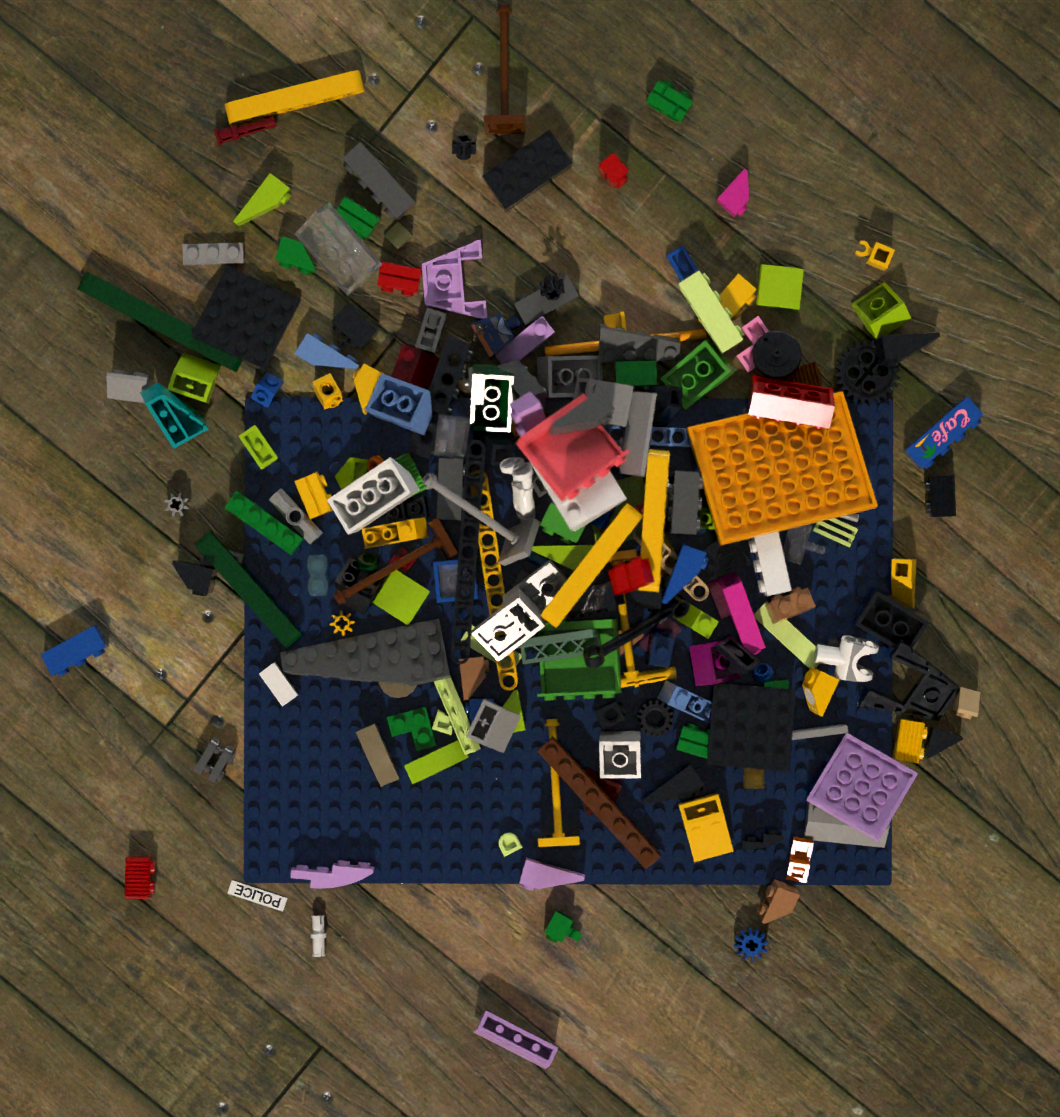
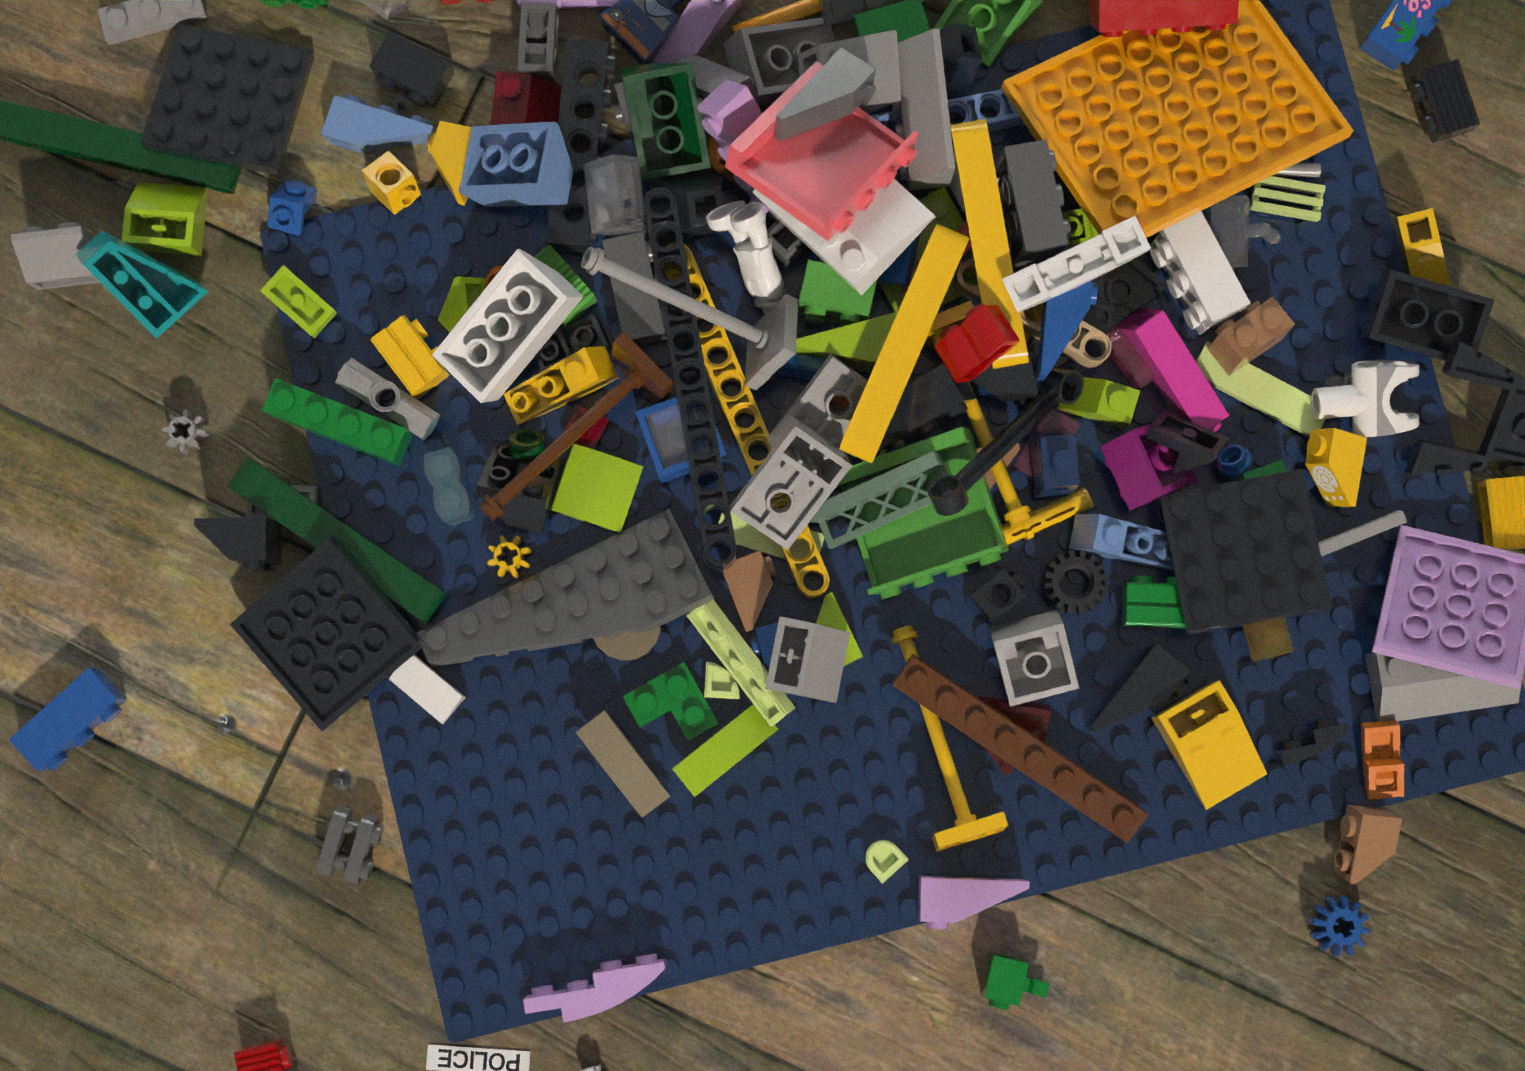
camera: 10 degrees left, 5 degrees down
none -> black plate [230,535,426,731]
none -> white slope [1002,216,1151,313]

